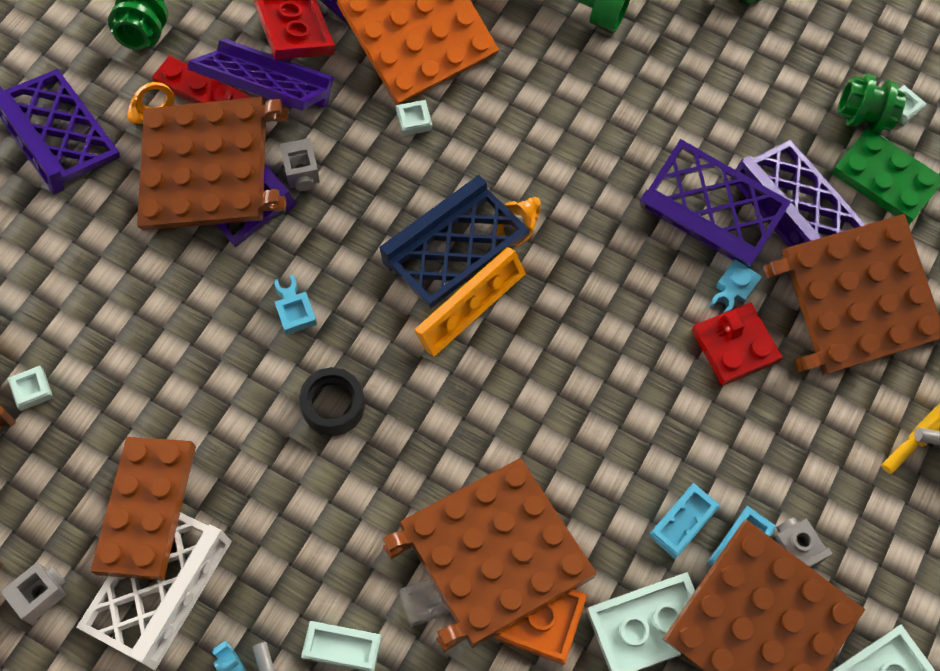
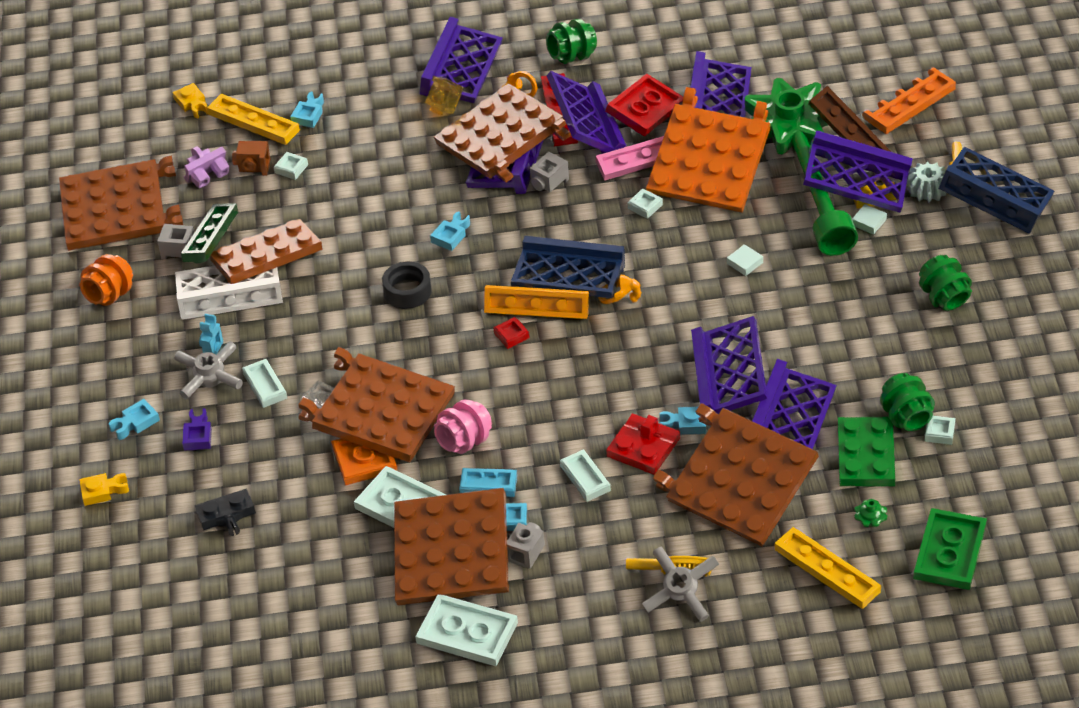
camera: 60 degrees right, 20 degrees down
none -> dark green plate [181,203,238,264]
none -> clear yellow brick [425,76,464,115]
none -> bright pink piece [434,400,492,454]
none -> red tile [493,317,530,349]
none -> light aqua tile [560,449,611,502]
none -> bright pink plate [596,136,664,181]
none -> light aqua tile [727,244,763,276]

